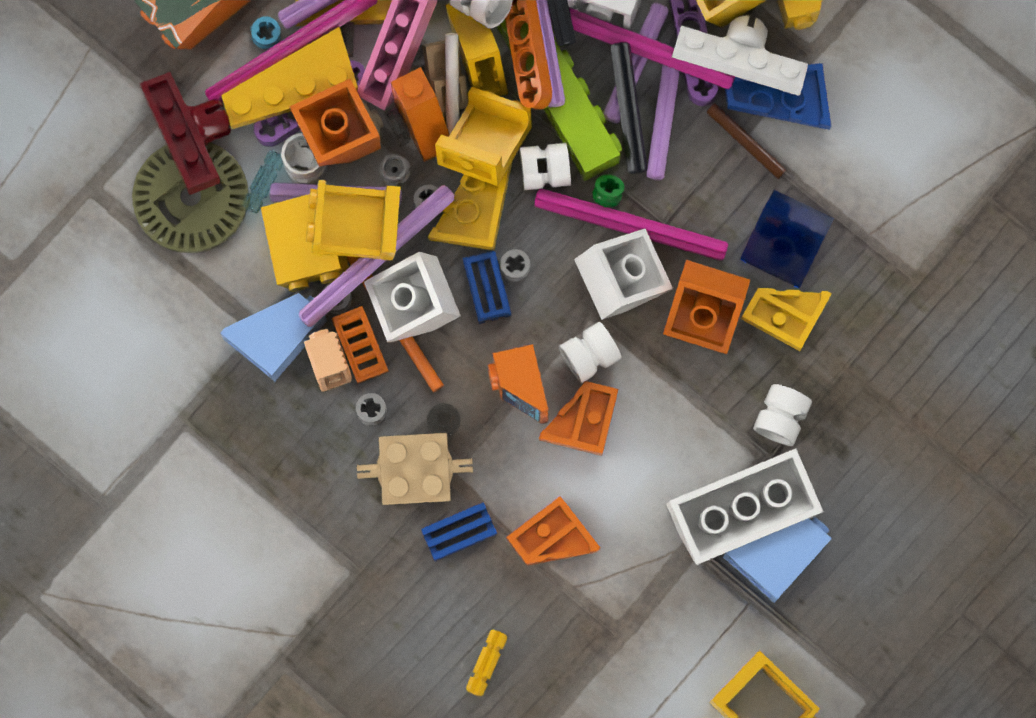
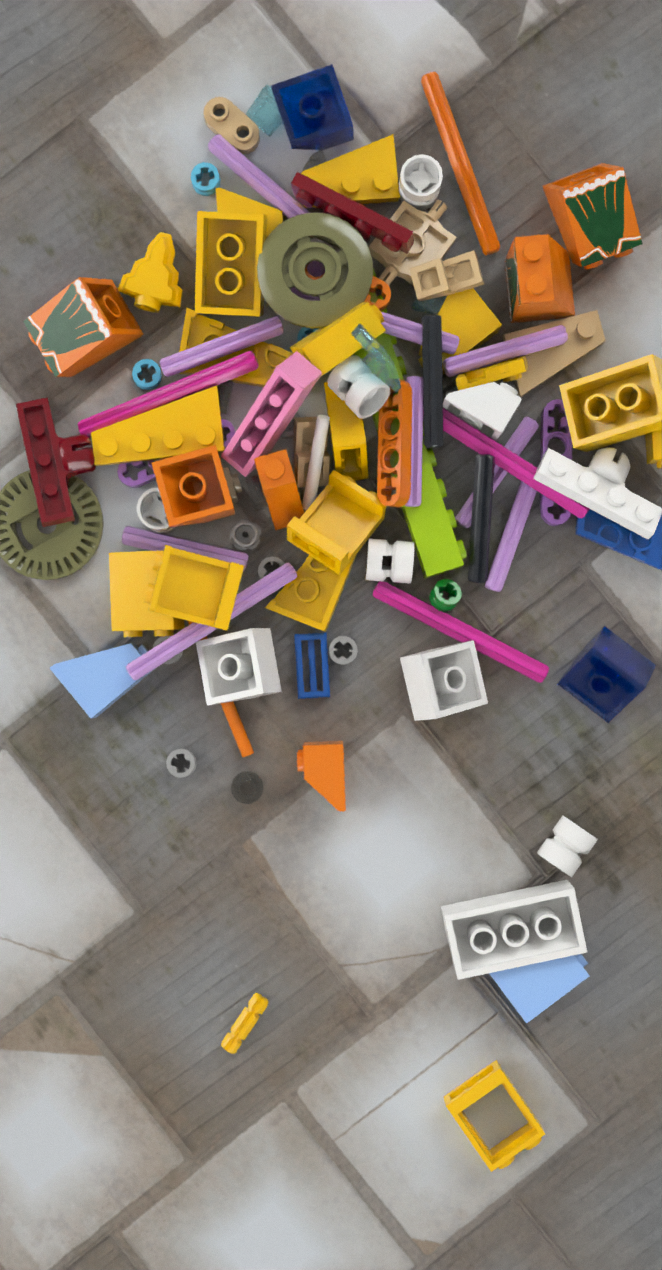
camera: 10 degrees right, 10 degrees up
clear light blue axle [242,150,284,214] -> none
light nougat brick [304,329,352,392] -> none
orange slope [332,306,389,384] -> none
tan plate [357,433,473,505] -> none
blue tile [421,502,497,561] -> none
orange wing [506,496,601,566] -> none
orange wing [539,381,619,456] -> none
white wheel [558,322,622,383] -> none
orange slope [663,260,750,354] -> none
reddish brown bar [706,103,787,180] -> none
yellow wing [741,288,832,351] -> none

